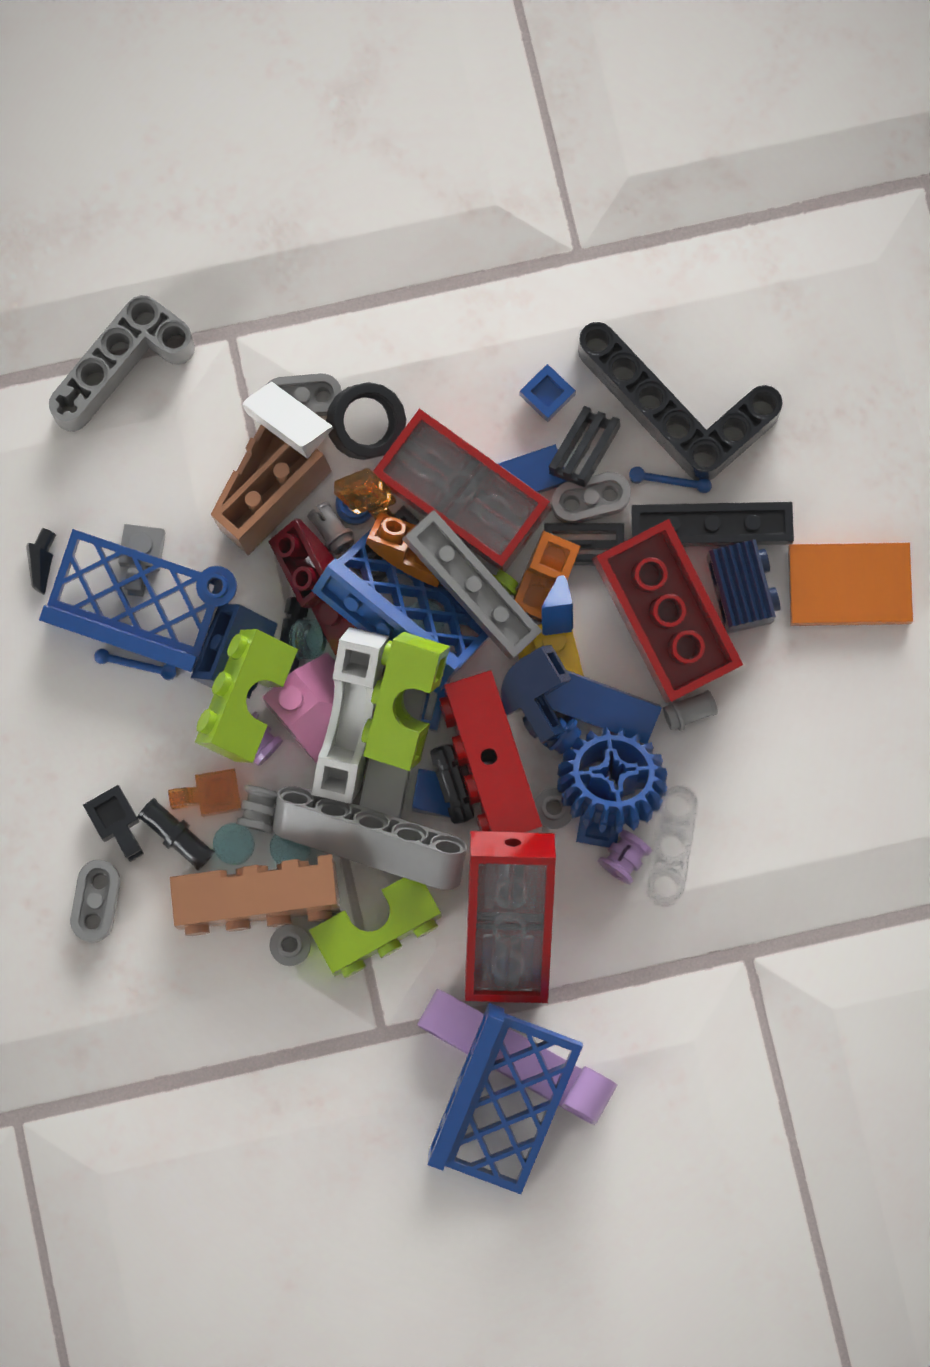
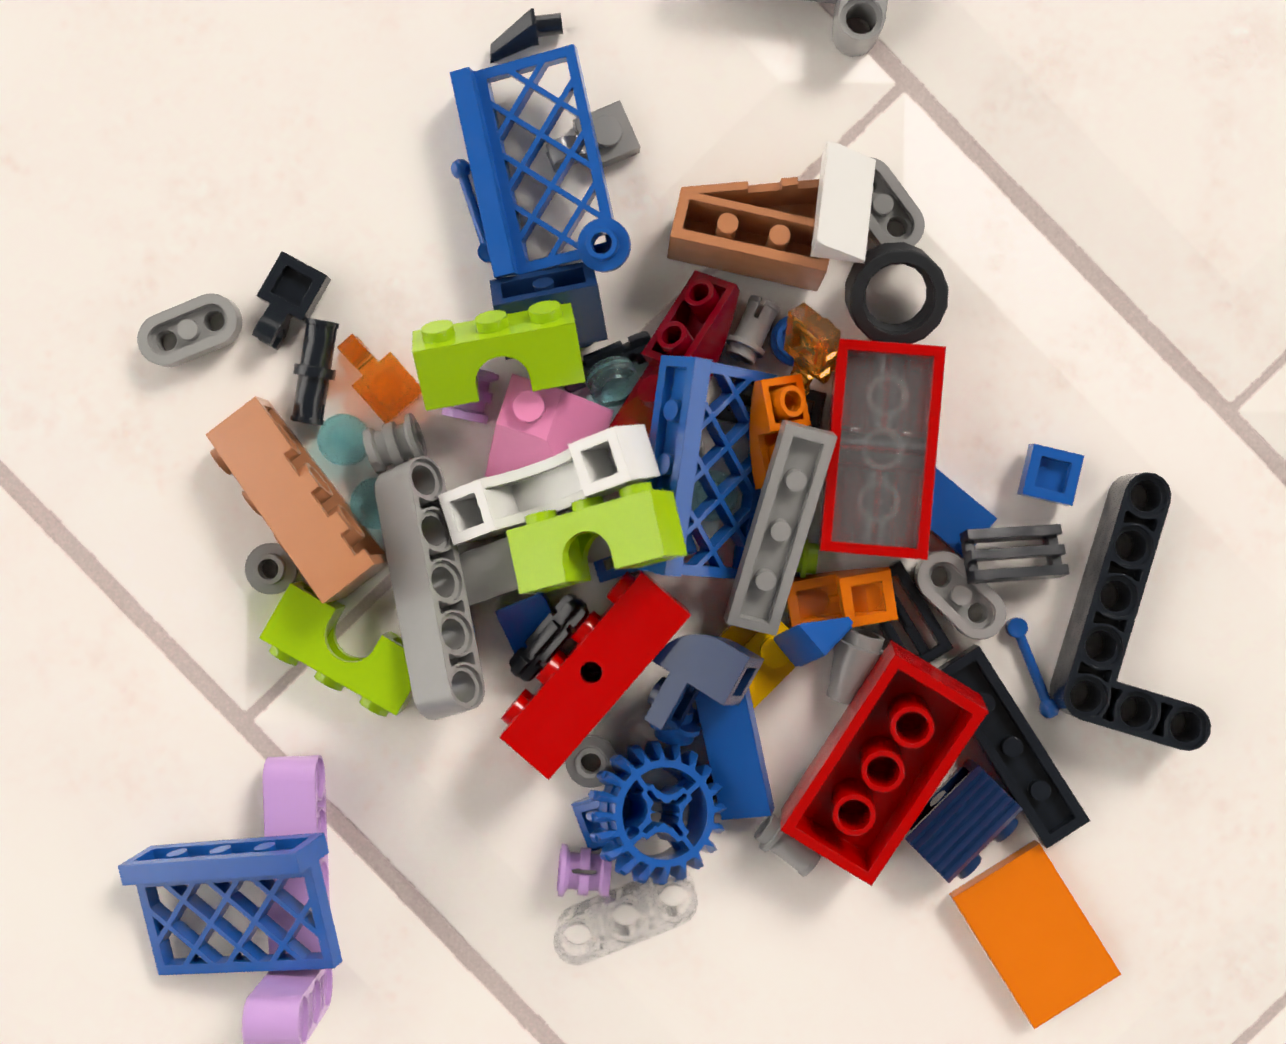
camera: 50 degrees right, 10 degrees up
brick [465,831,556,1003] -> none
none -> light grey cone [826,627,885,705]

